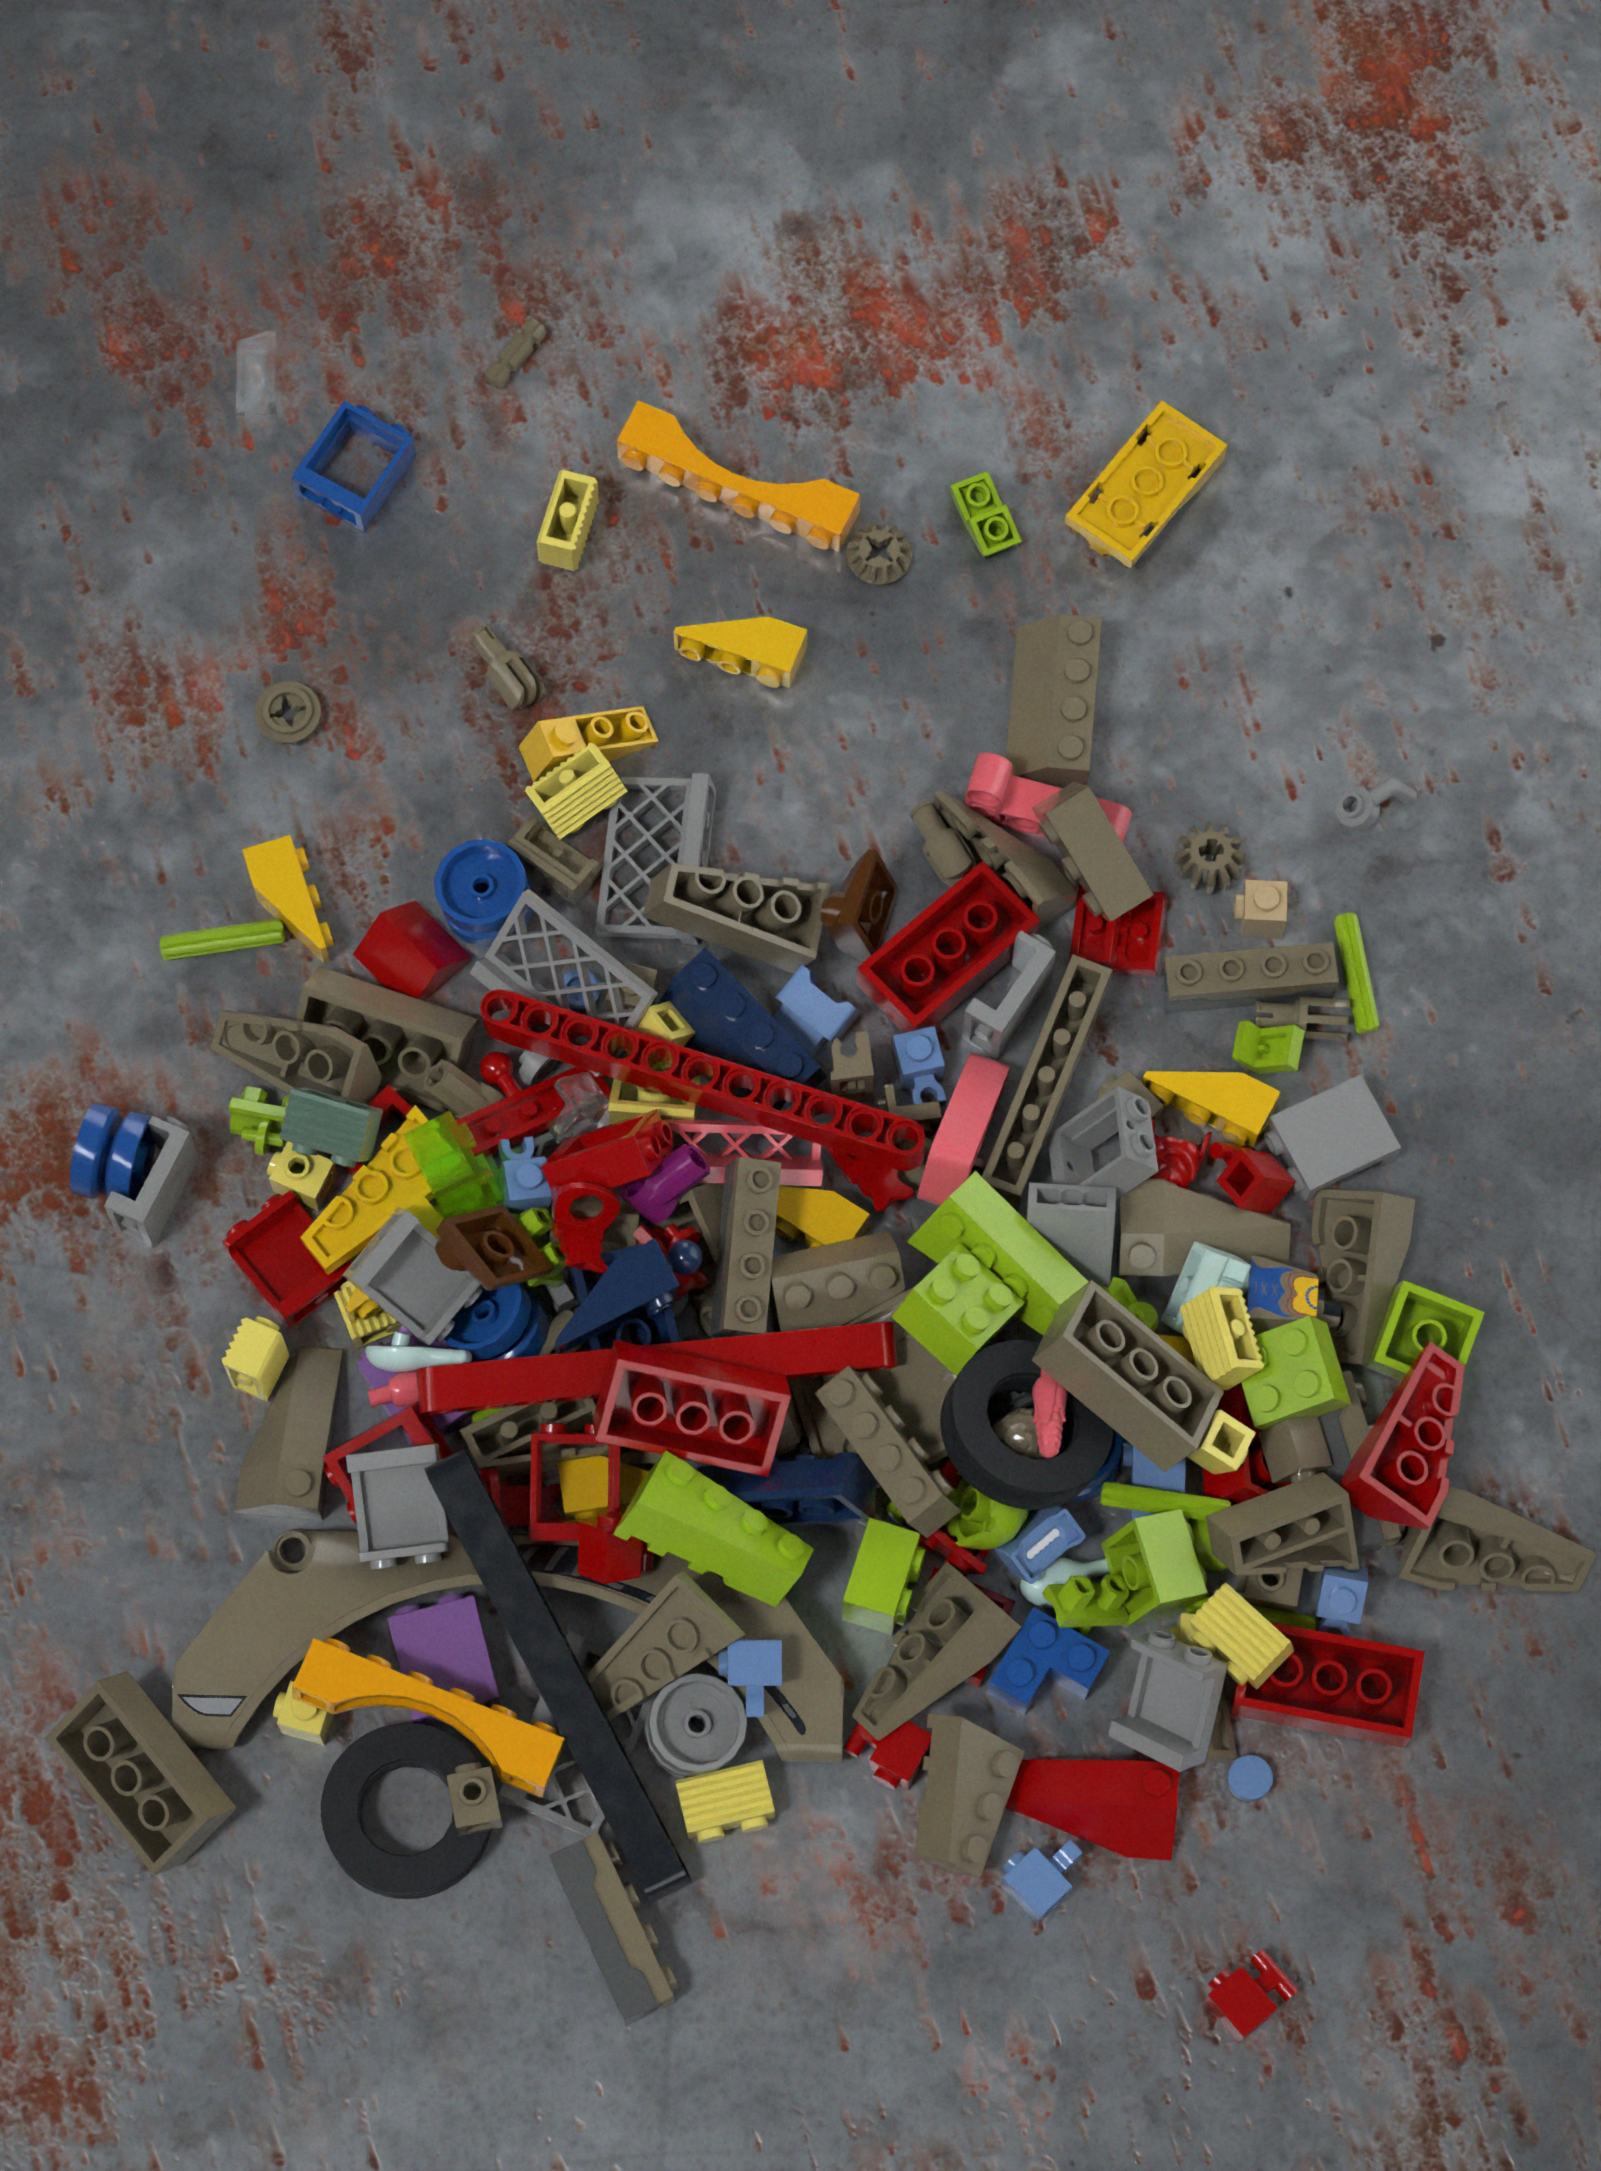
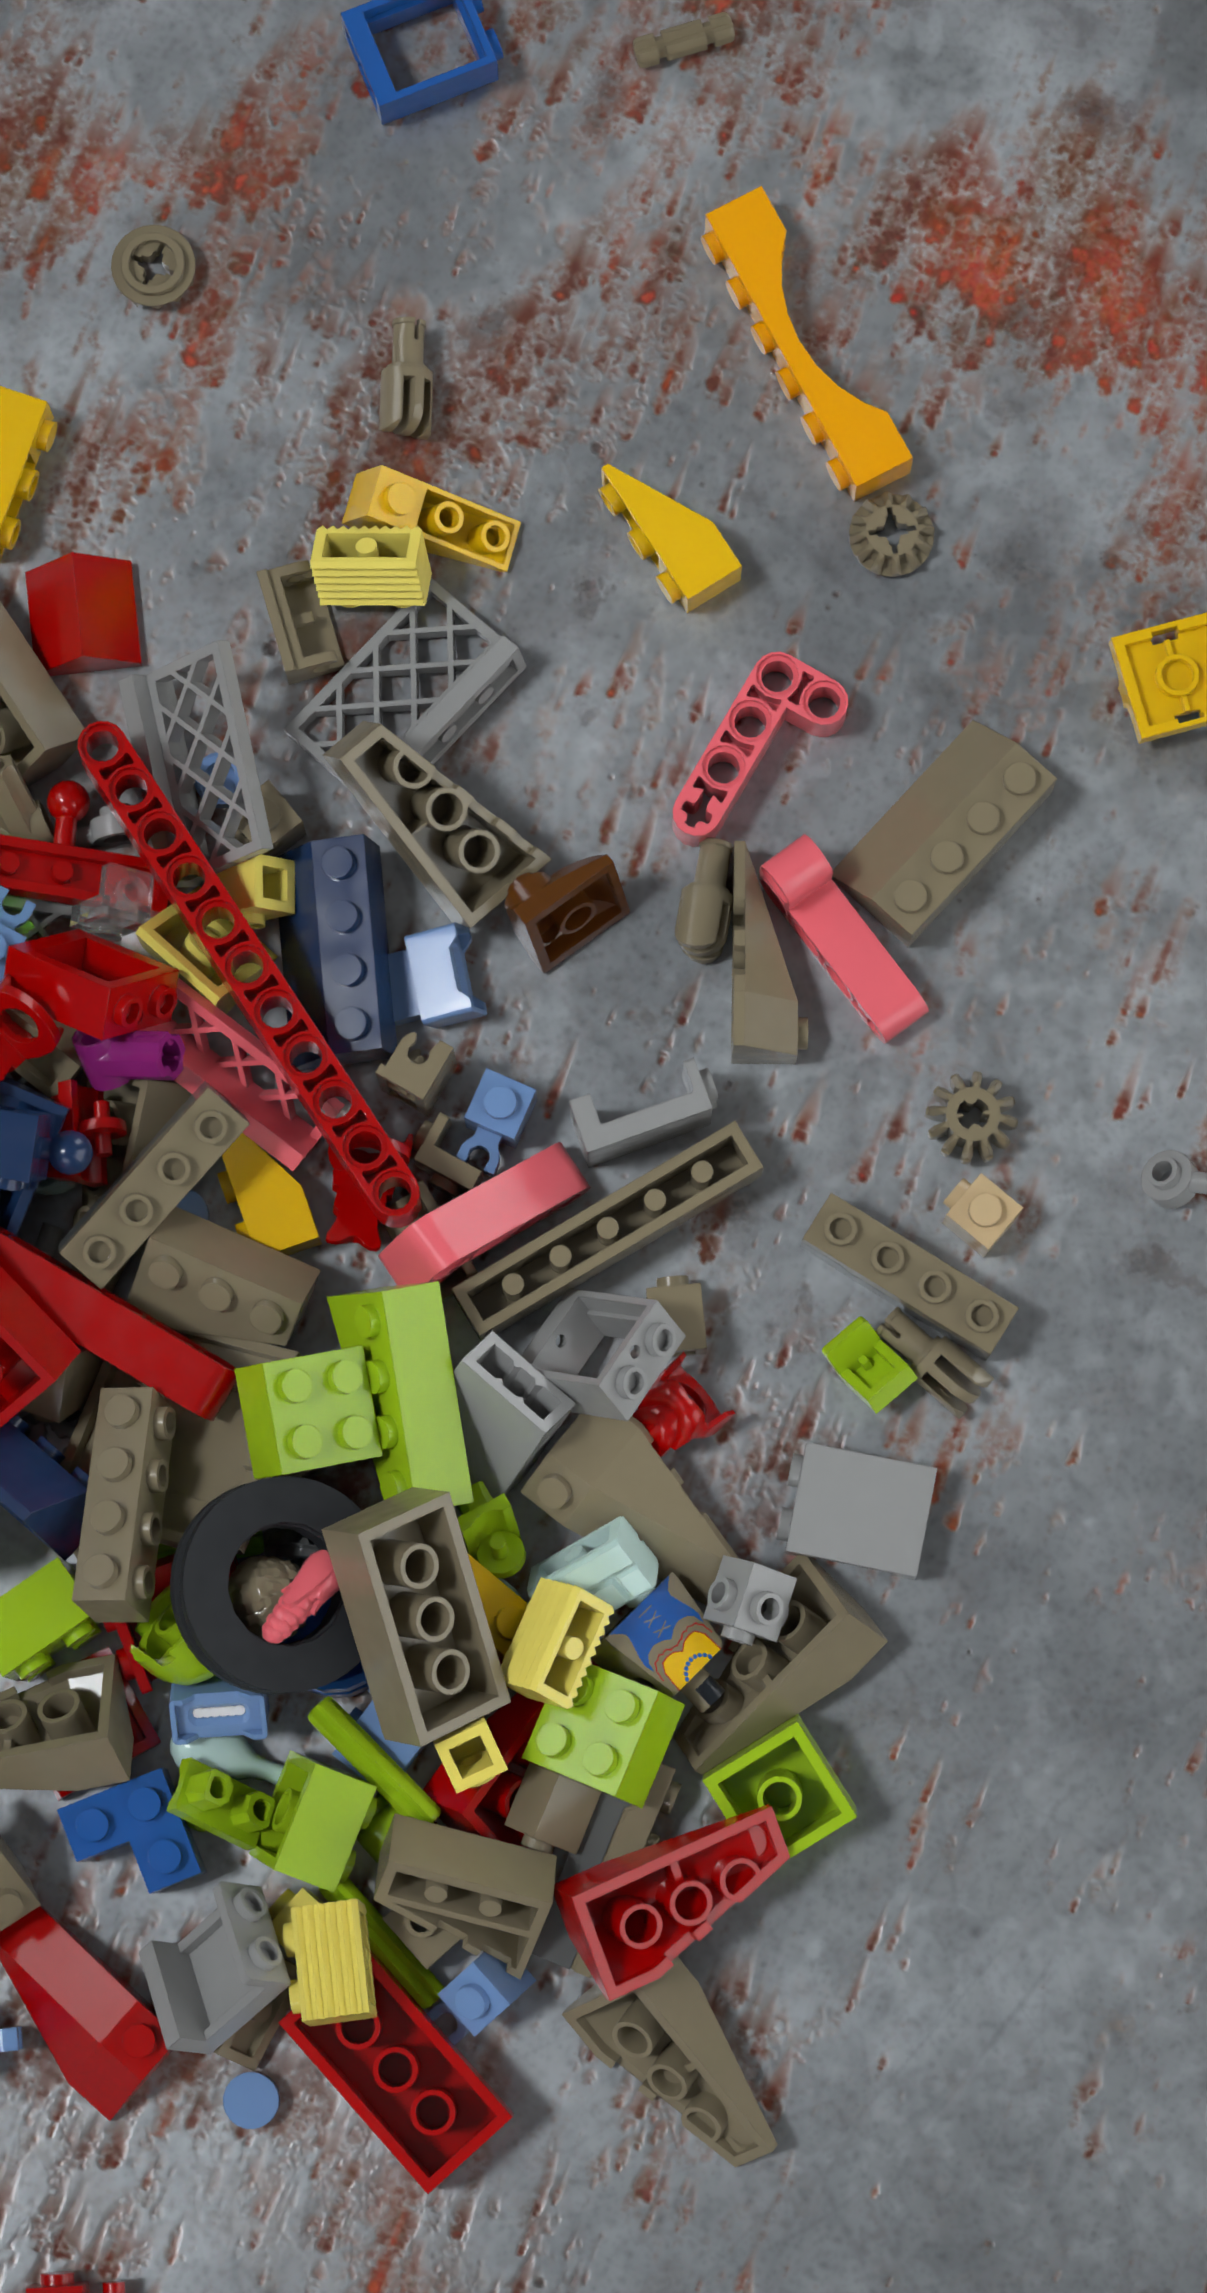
camera: 40 degrees right, 10 degrees up
blue wheel [434,839,533,947] -> none
light yellow brick [536,470,599,571] -> none
red brick [857,861,1040,1033] -> none
lime slope [949,470,1022,558] -> none
dark tan wedge [1032,782,1154,922] -> none
red slope [1069,883,1168,976] -> none
yellow slope [1142,1071,1281,1148] -> none
red brick [1209,1142,1296,1214] -> none
lime axle [1334,913,1379,1034] -> none
none -> coral beam [672,652,848,847]
none -> light grey brick [703,1555,797,1646]

